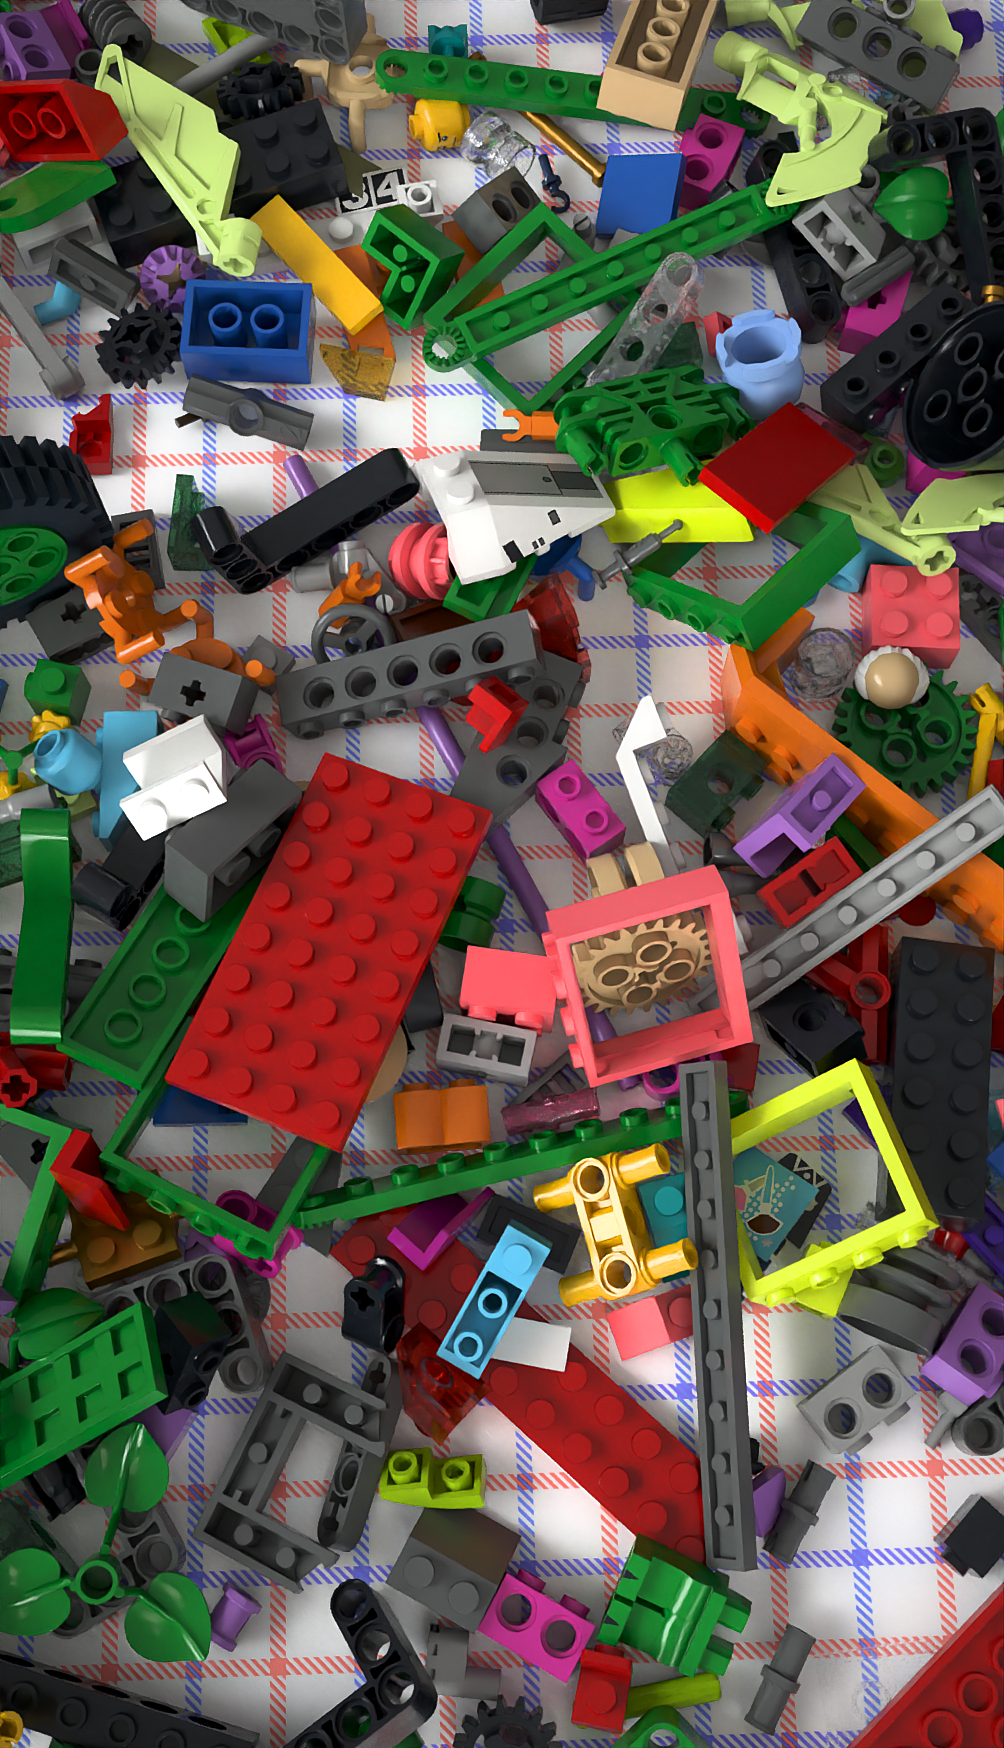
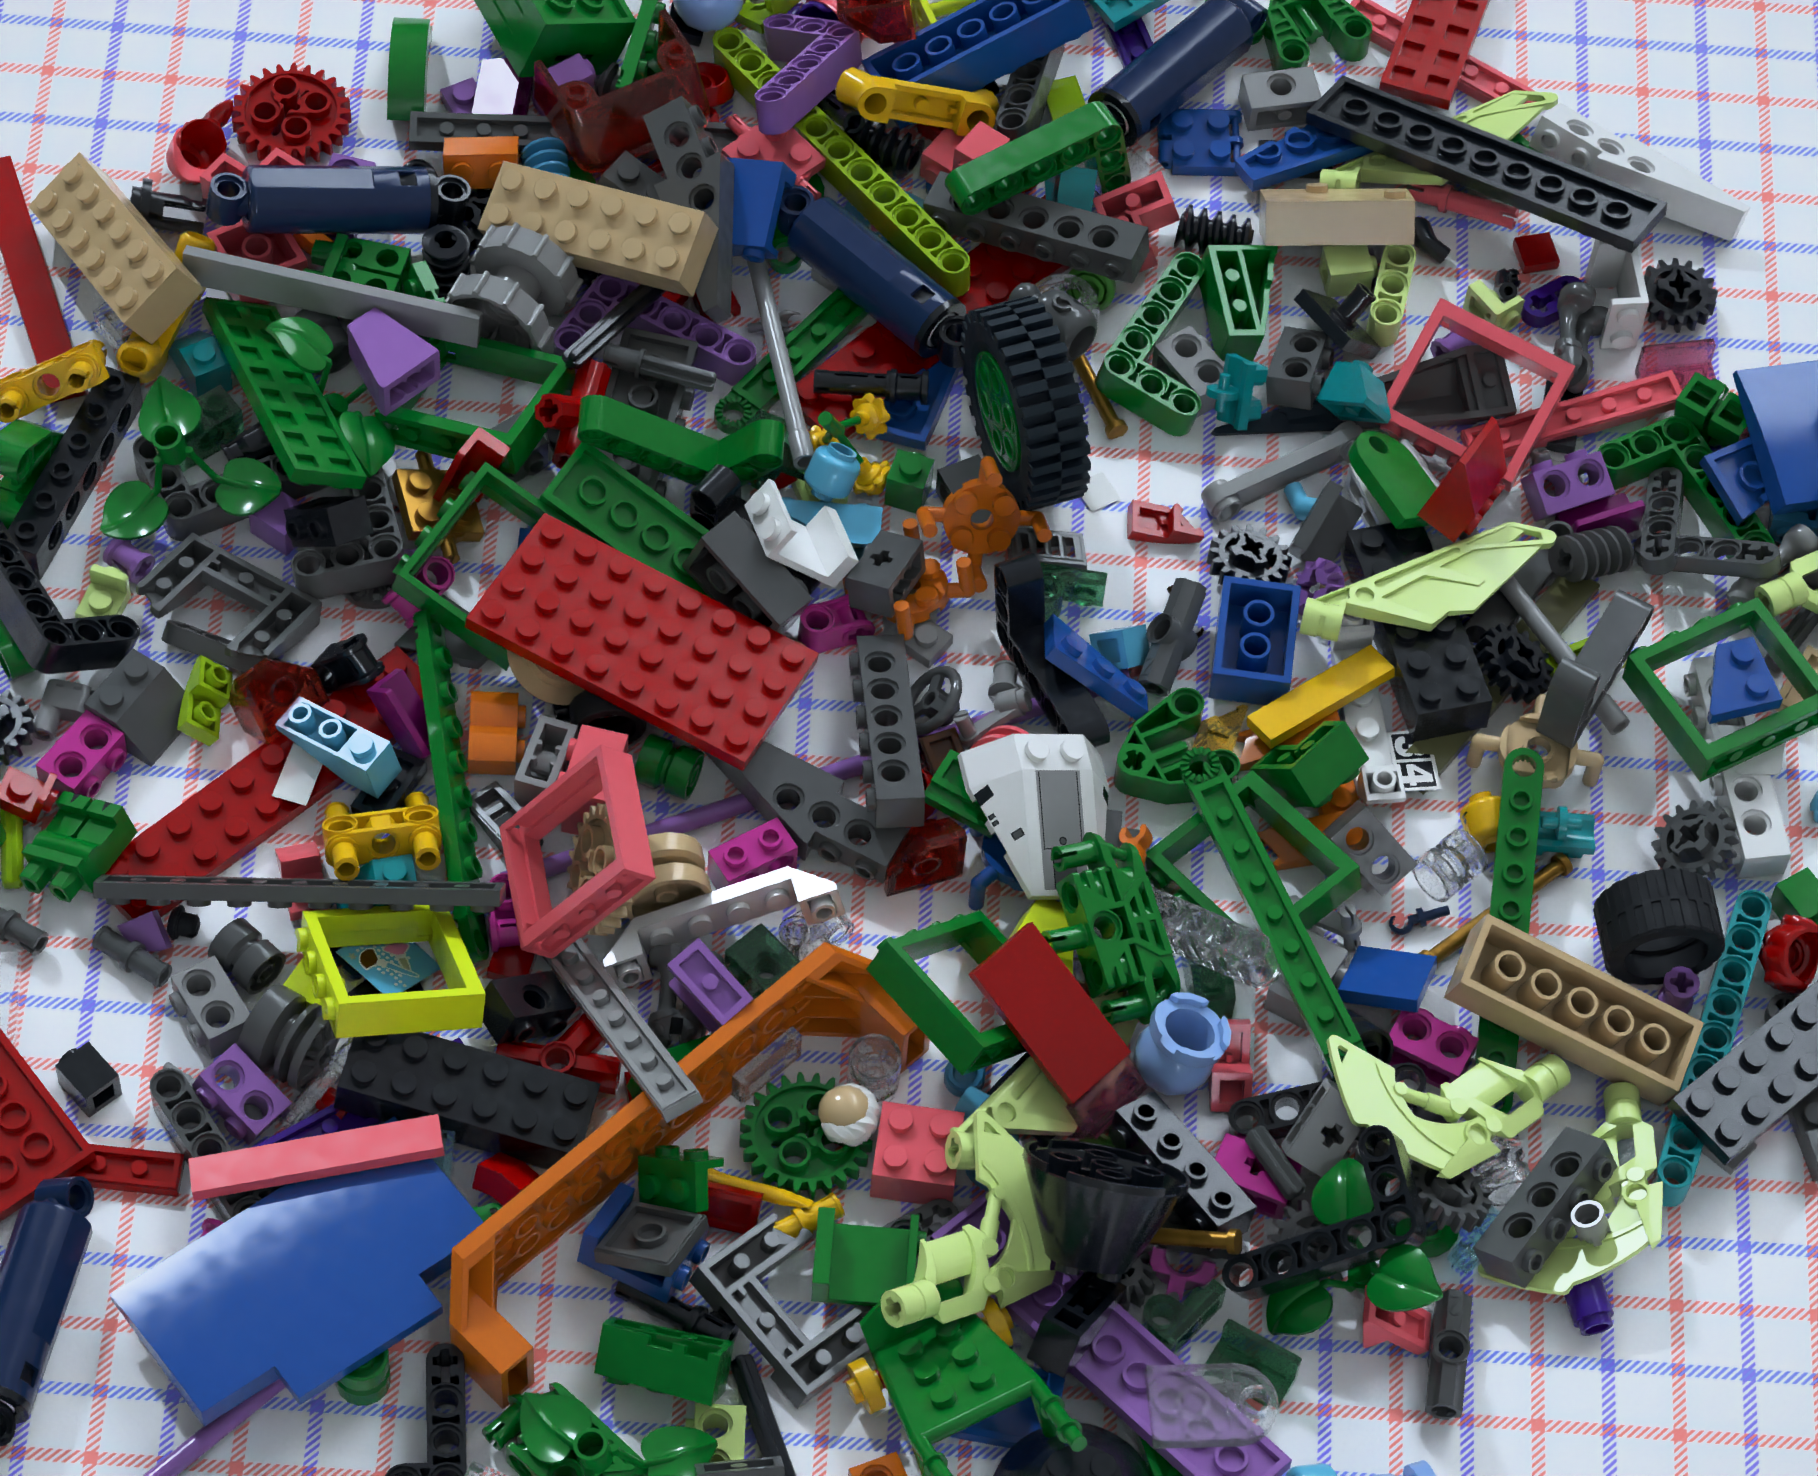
camera: 90 degrees right, 15 degrees down
orange bar [318,561,381,630] -> none
red panel [465,676,530,754] -> none
clear pink pin [502,1086,601,1137] -> none
dark grey piece [590,519,683,590] -> none
red brick [754,836,864,930] -> none
none -> yellowish green bracket [75,564,131,618]
none -> dark grey wheel [208,918,286,995]
none -> blue wing [1044,613,1149,721]
none -> medium azure panel [1089,624,1150,670]
none -> green connector [1113,687,1240,805]

